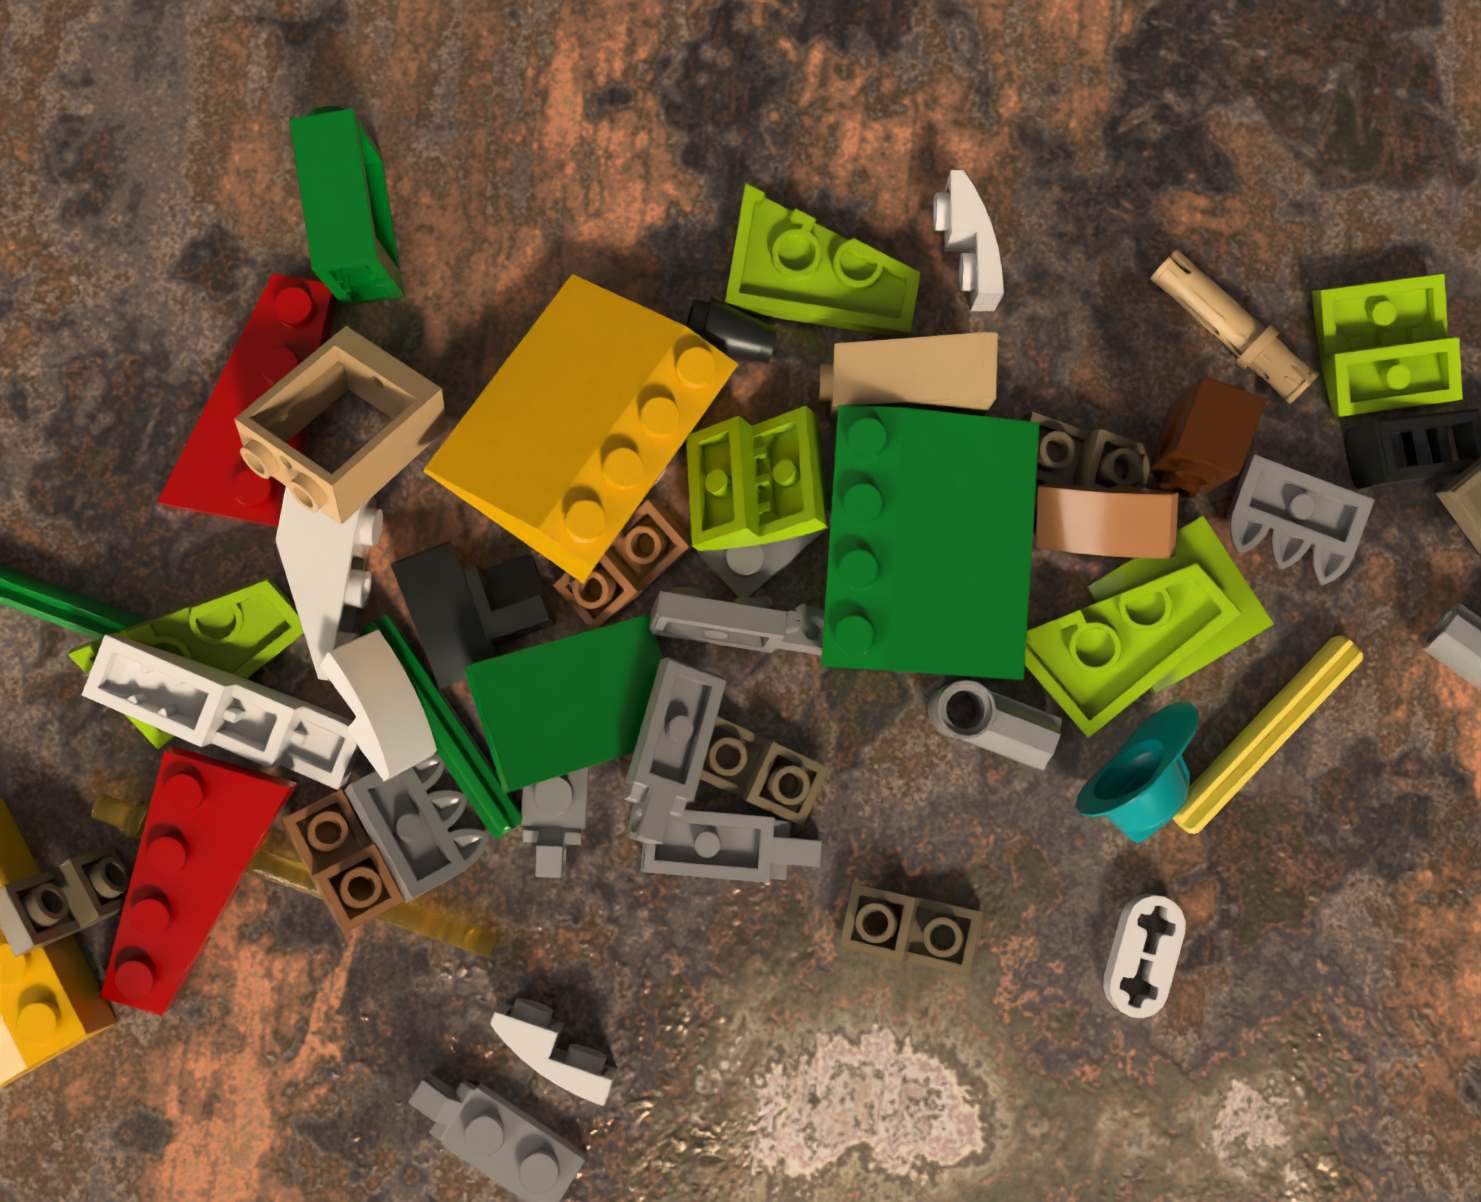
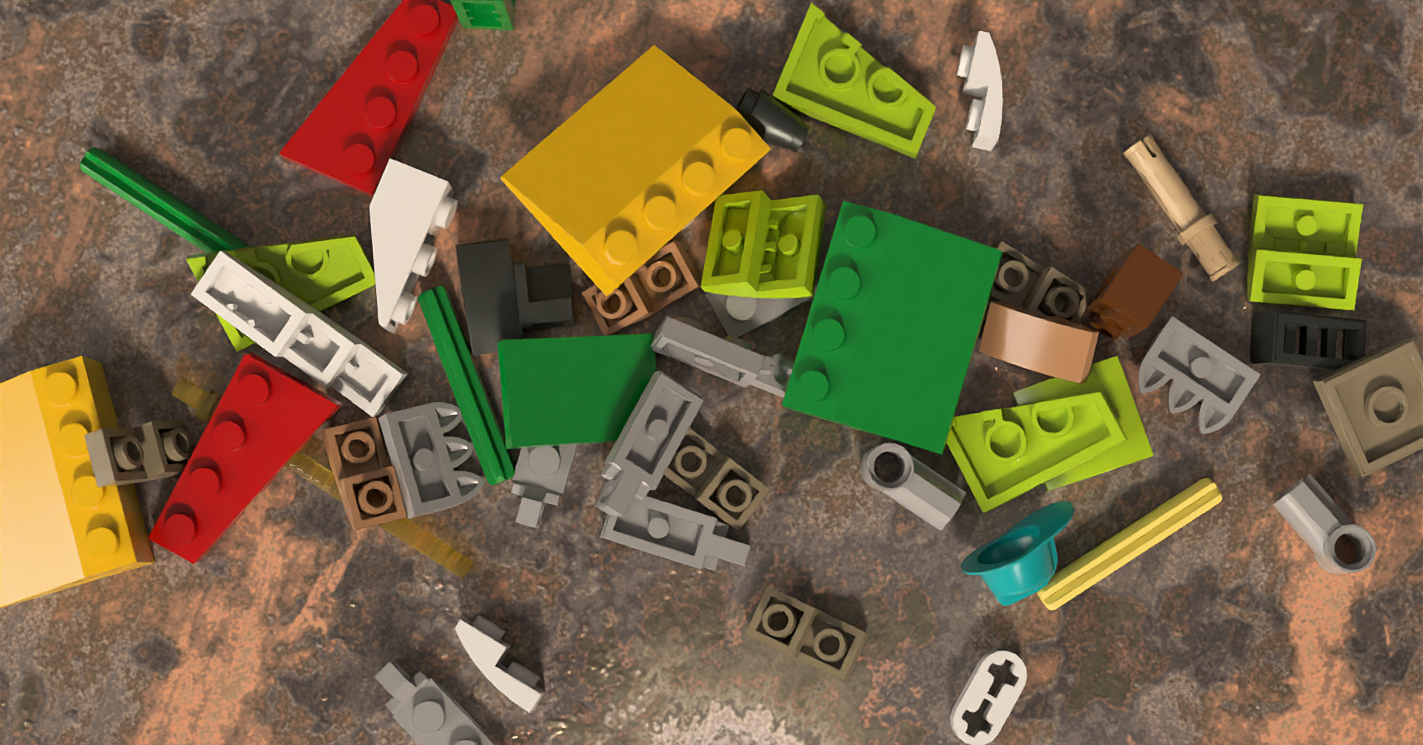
camera: 10 degrees right, 0 degrees up
tan window [234,326,447,525] -> none
white slope [319,629,437,781] -> none
tan slope [818,332,998,420] -> none

